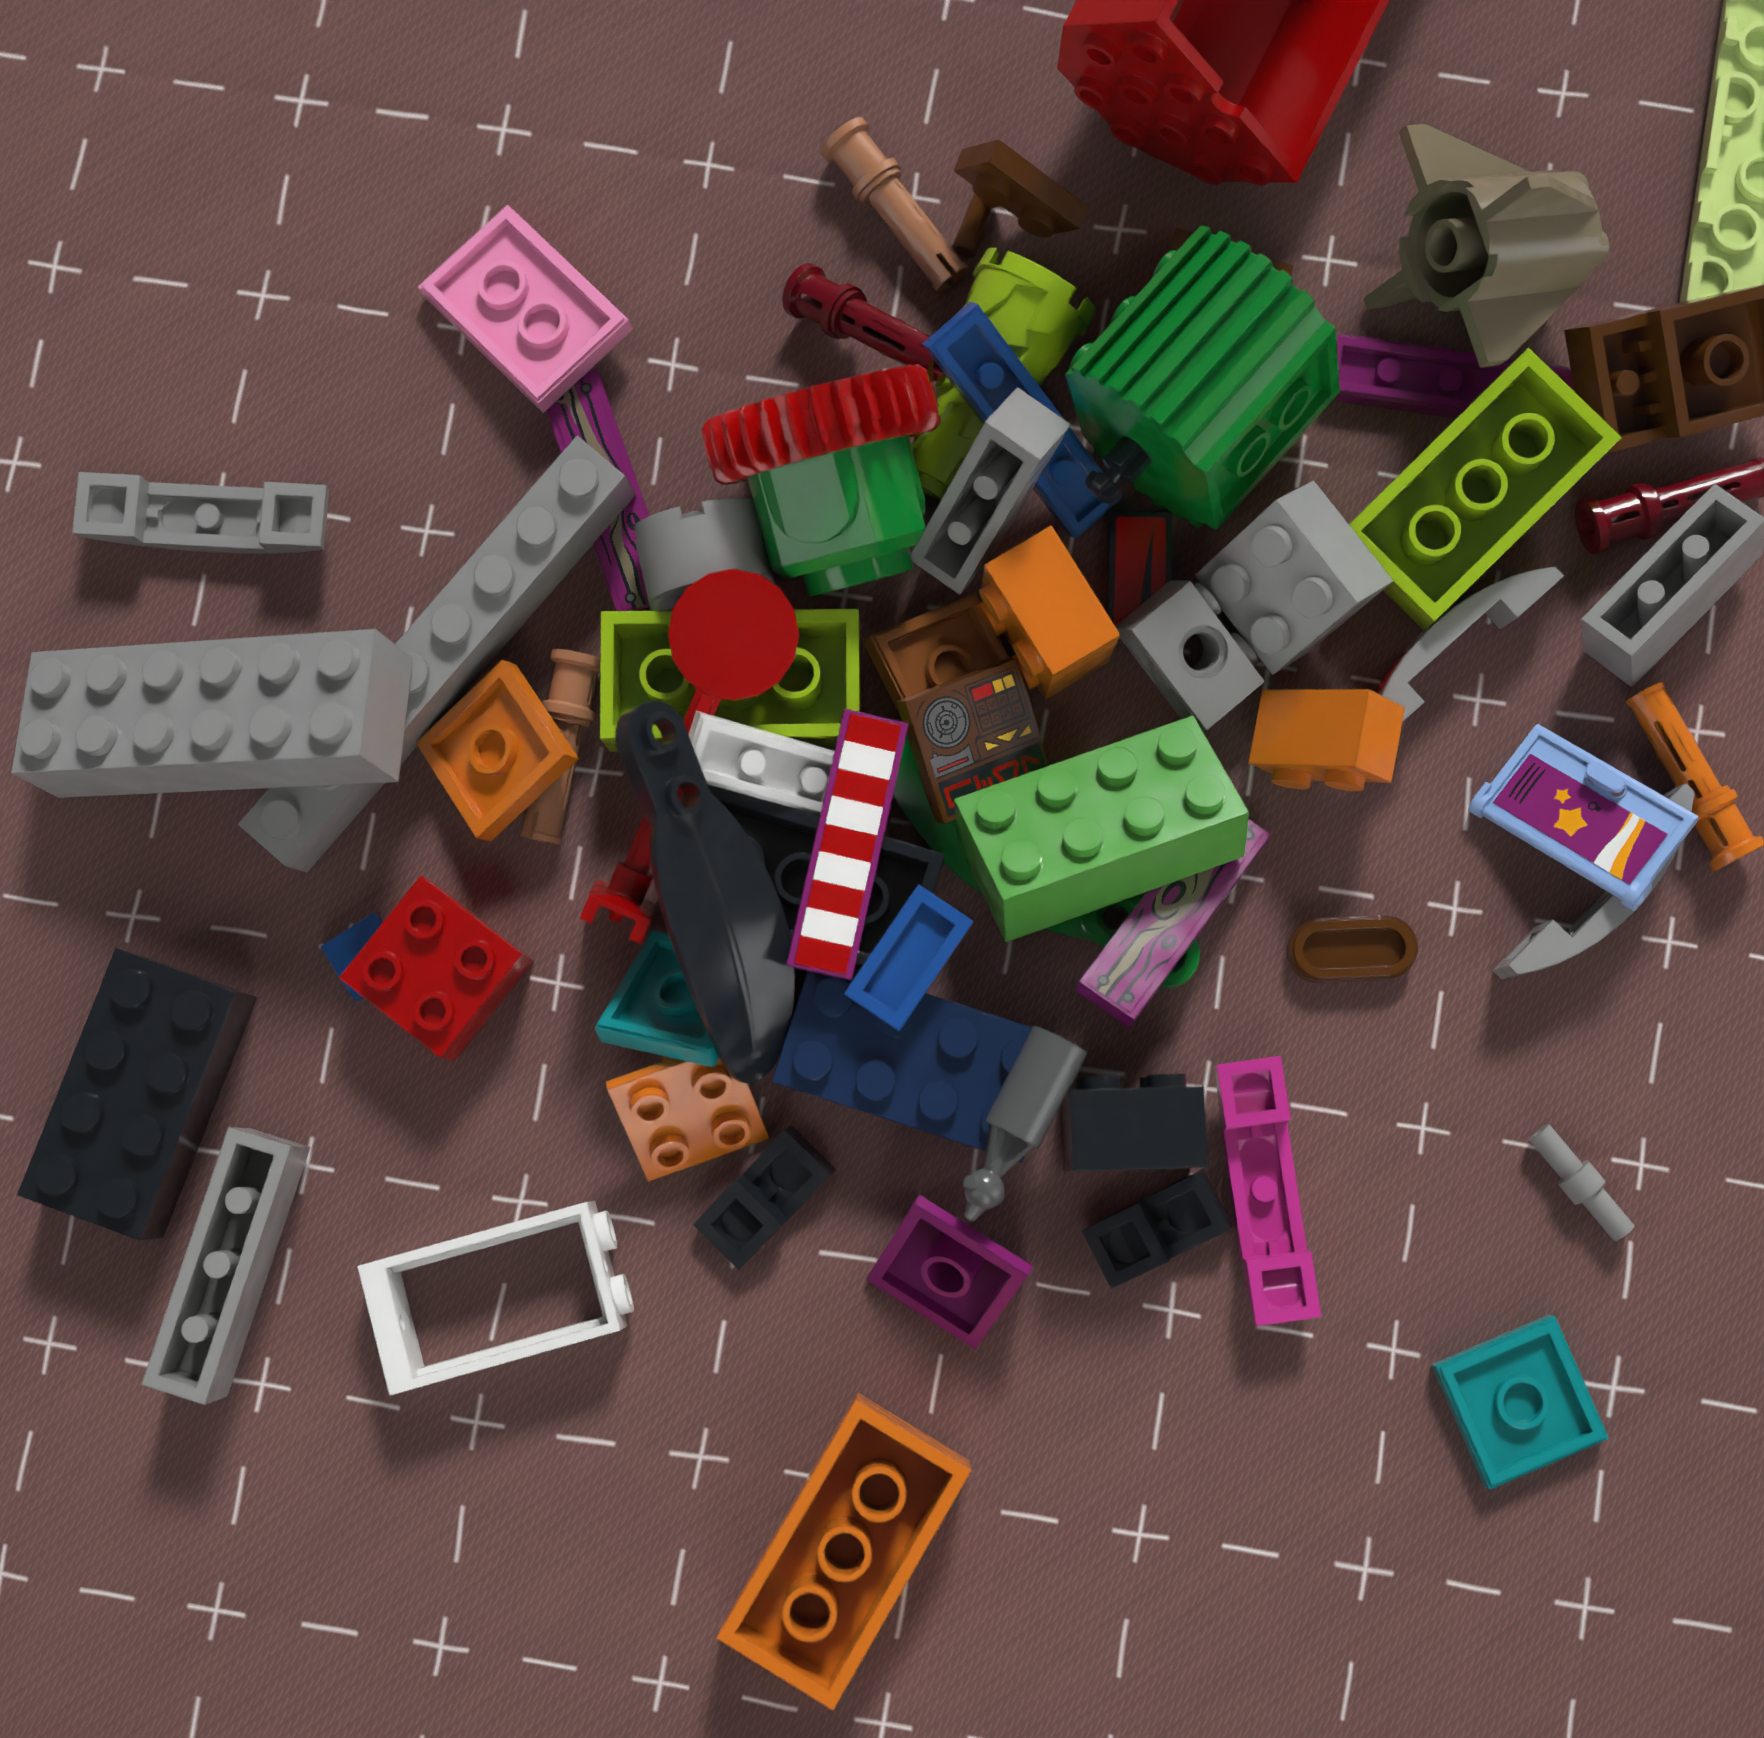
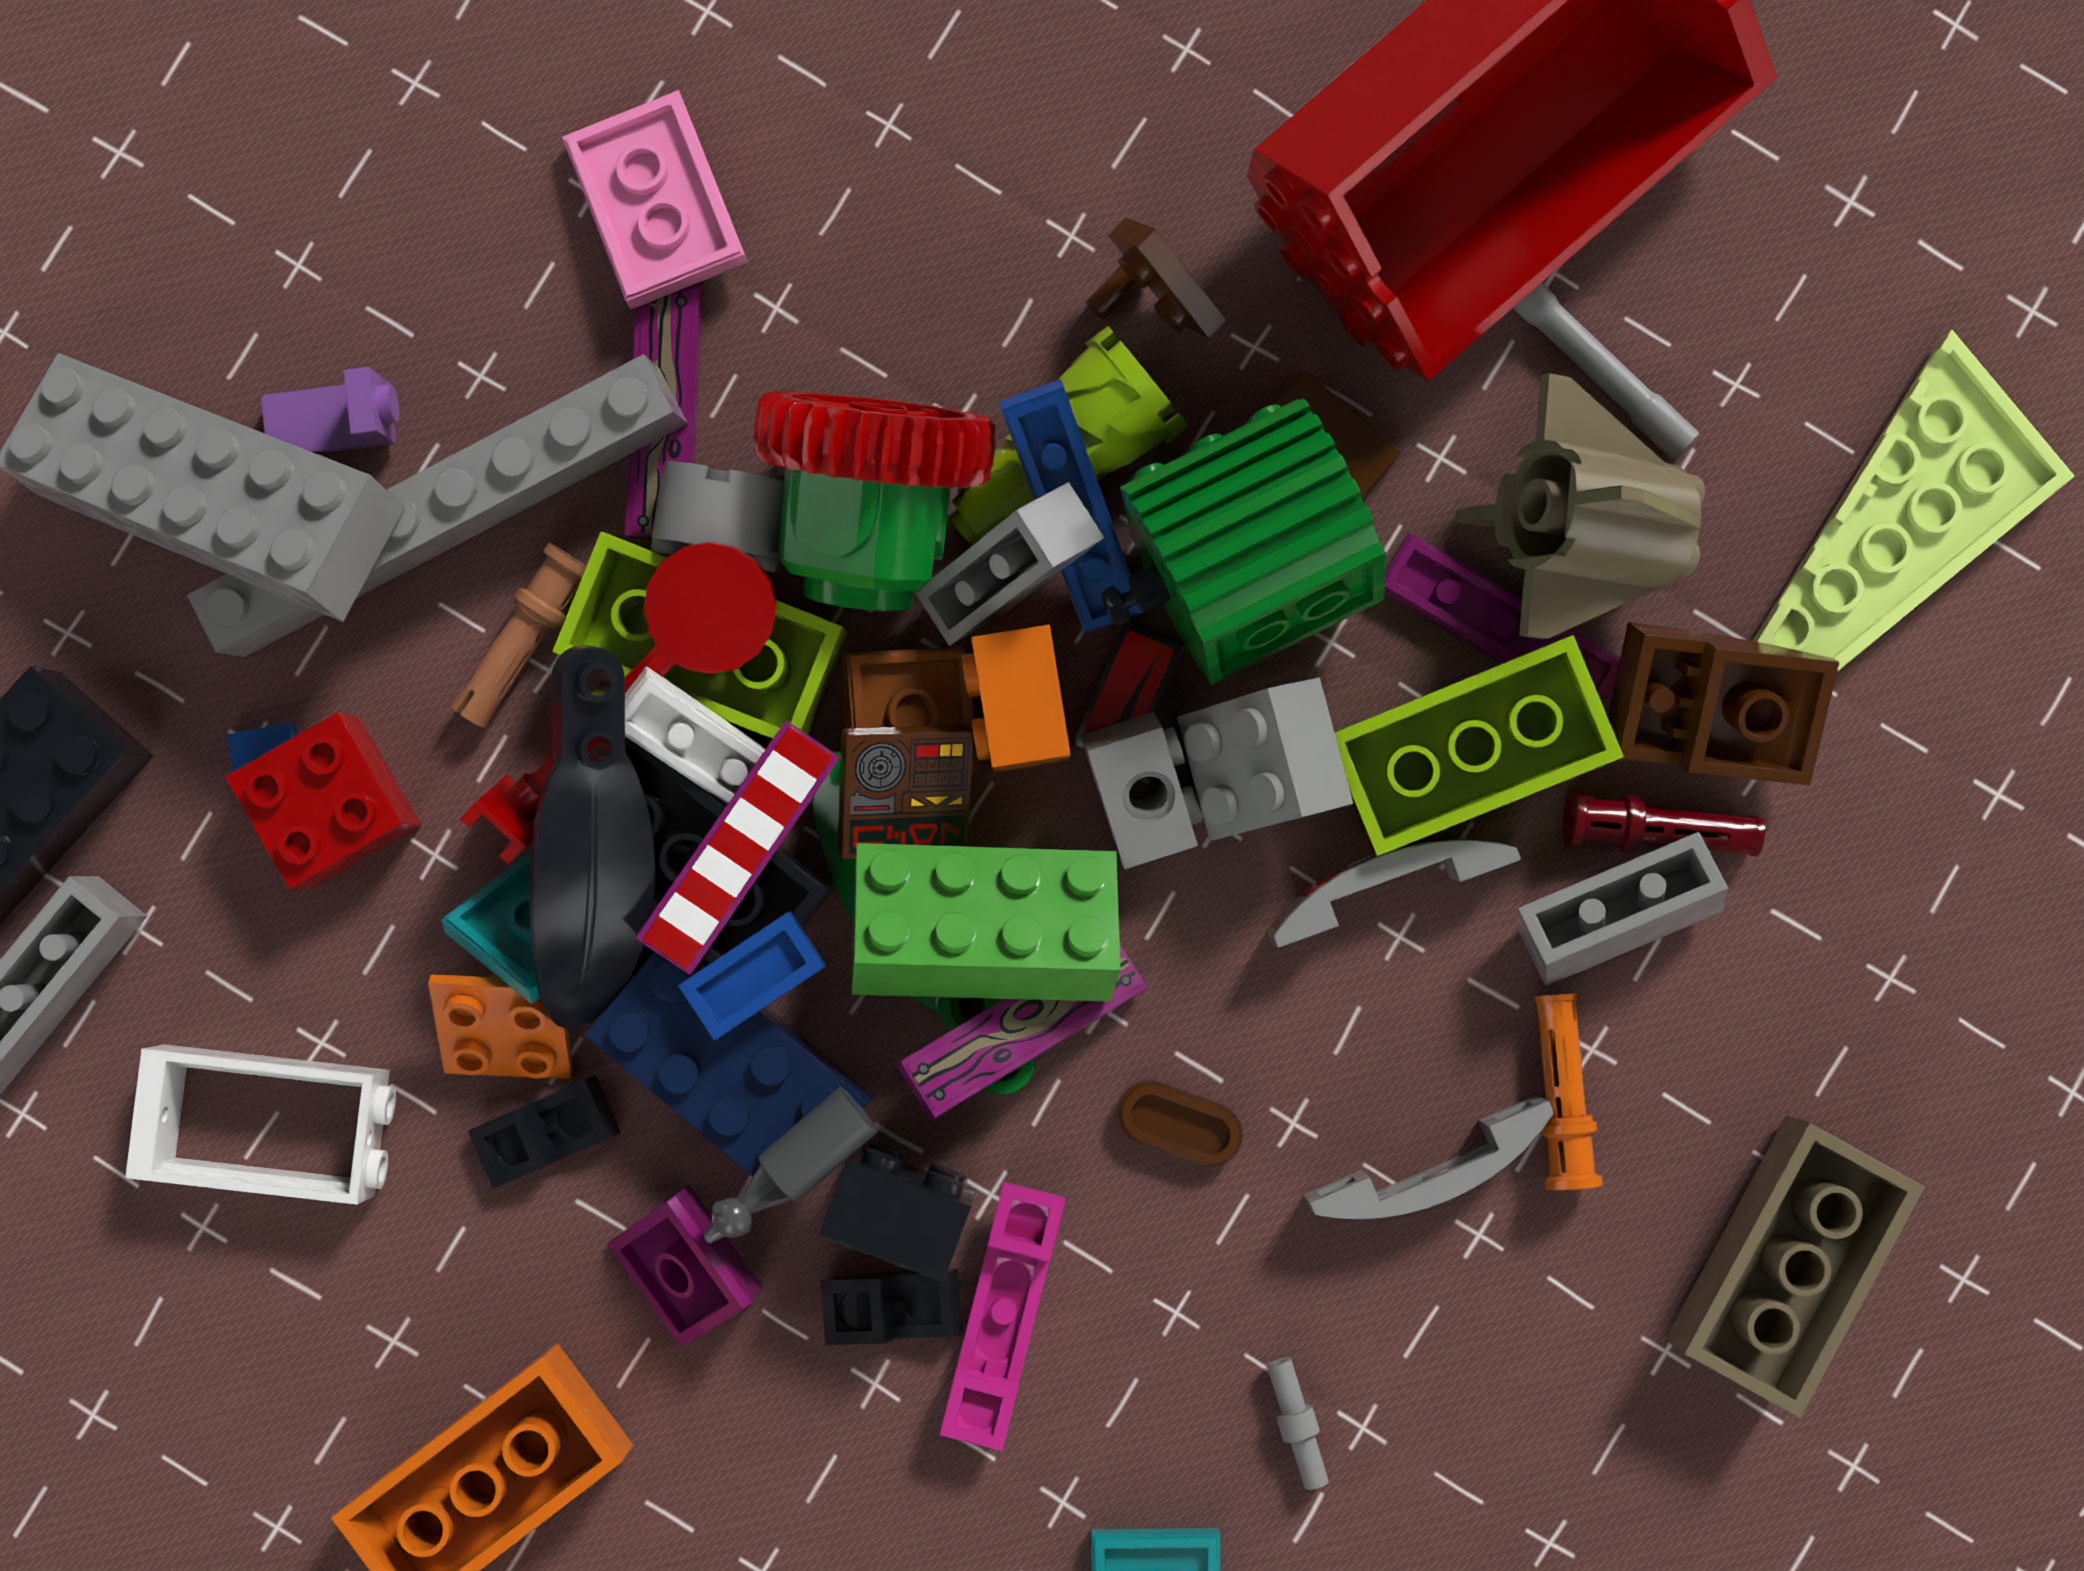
camera: 20 degrees right, 5 degrees up
light grey slope [72,472,330,554] -> none
orange plate [416,660,579,841] -> none
dark red pin [782,263,946,382] -> none
nougat pin [820,117,969,293] -> none
orange piece [1248,689,1405,791] -> none
door [1468,724,1699,911] -> none
none -> medium lavender bracket [261,367,399,454]
none -> light grey piece [1512,283,1699,460]

